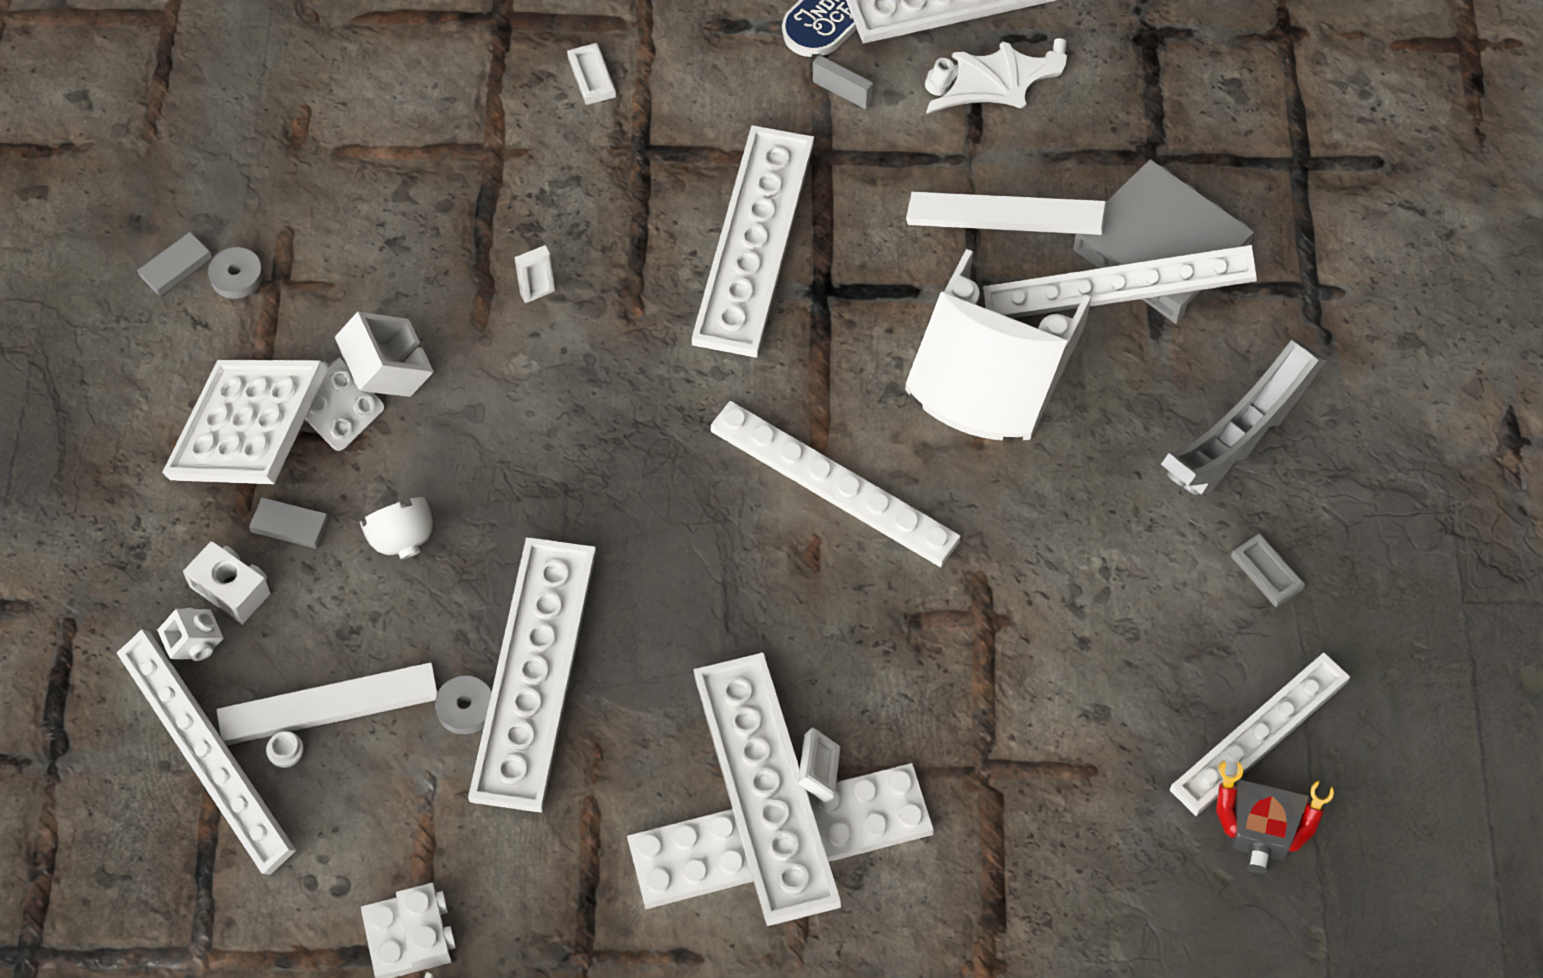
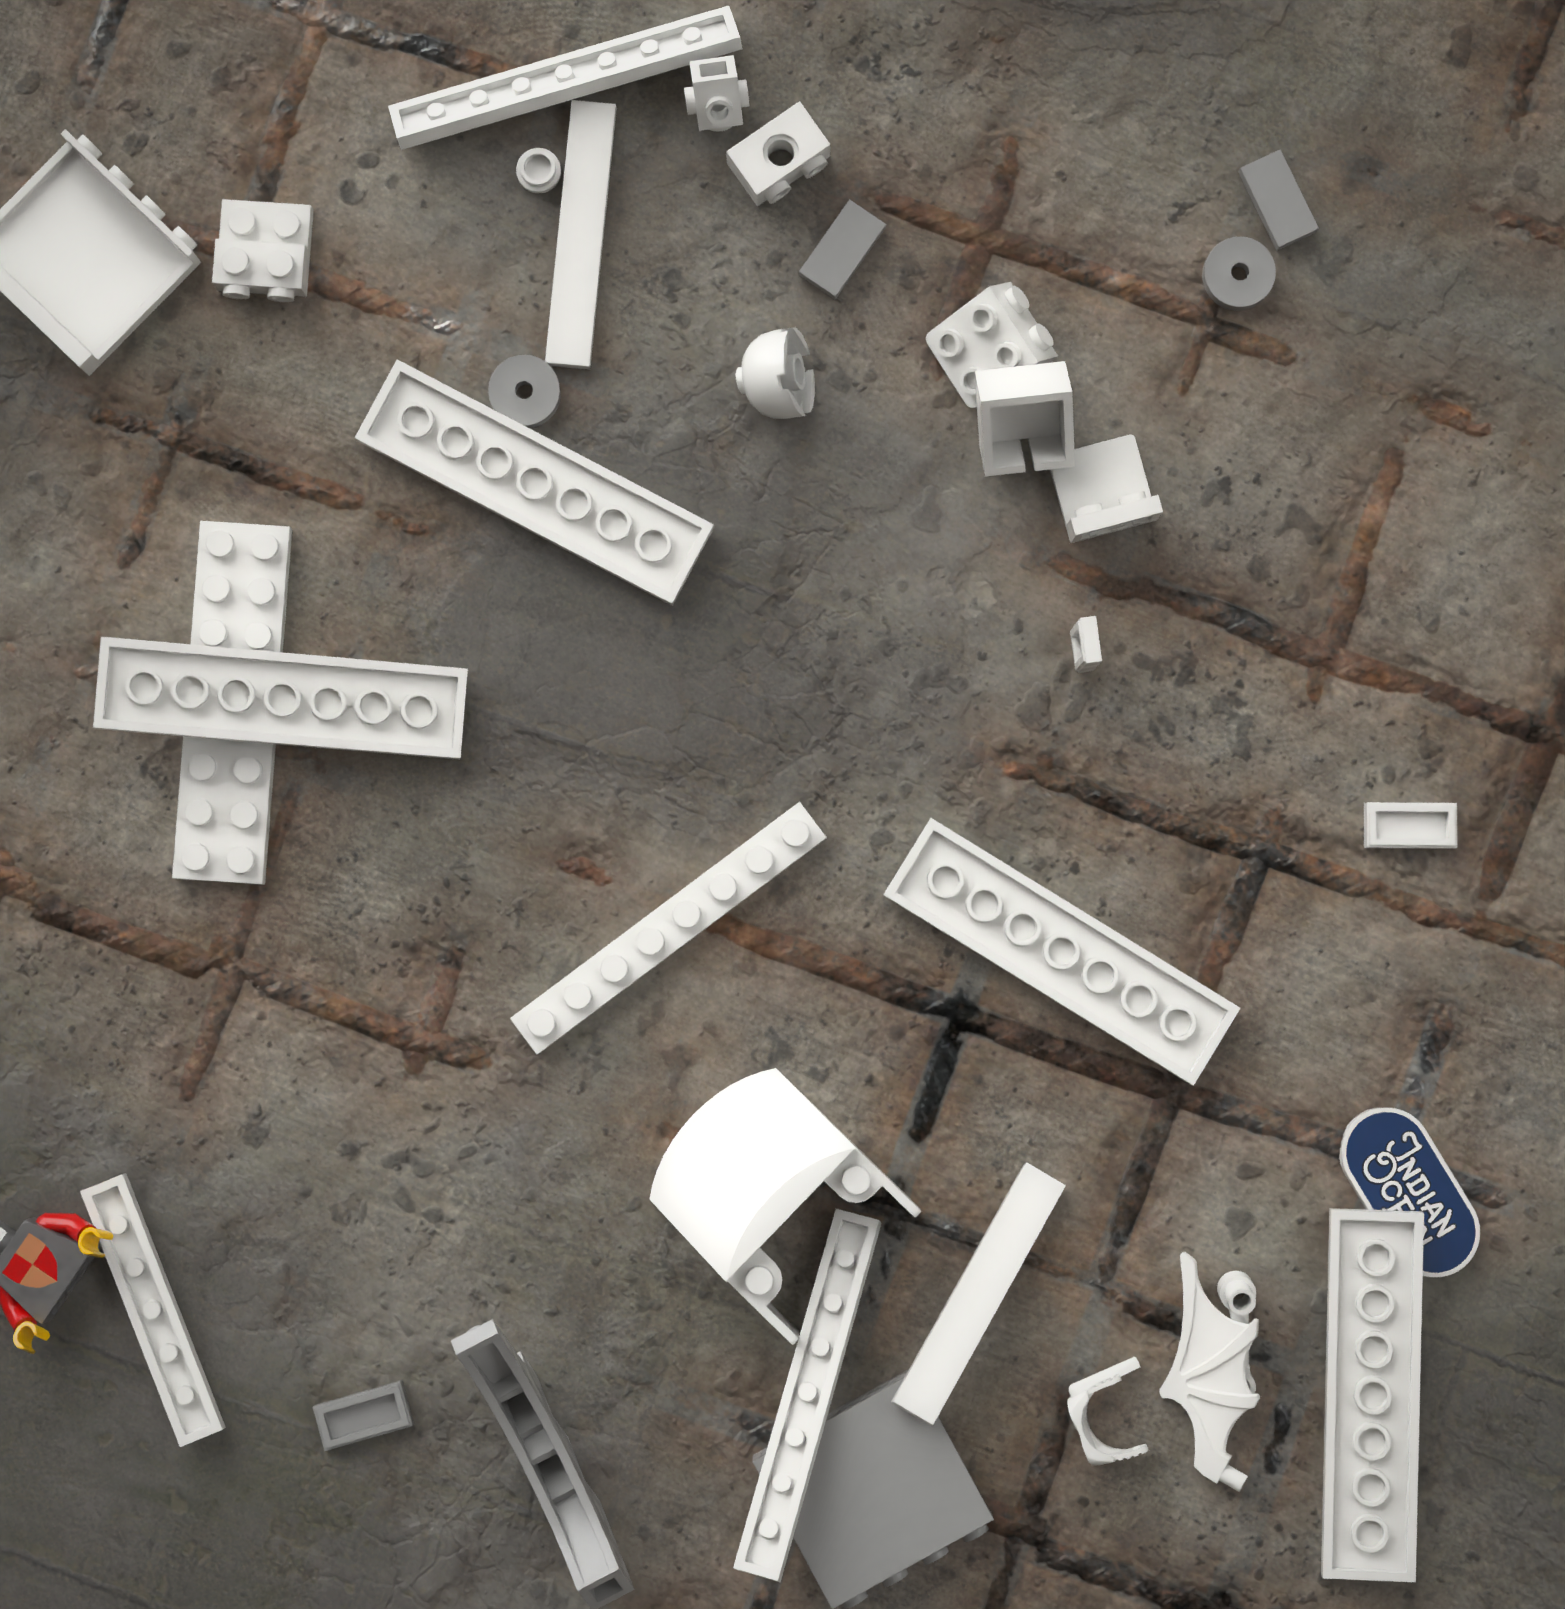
camera: 110 degrees right, 25 degrees up
white plate [162,360,328,484] -> none
white tile [798,728,840,803] -> none
light grey tile [813,55,873,110] -> none
none -> white bracket [1050,434,1163,543]
none -> white helmet [1067,1357,1148,1466]

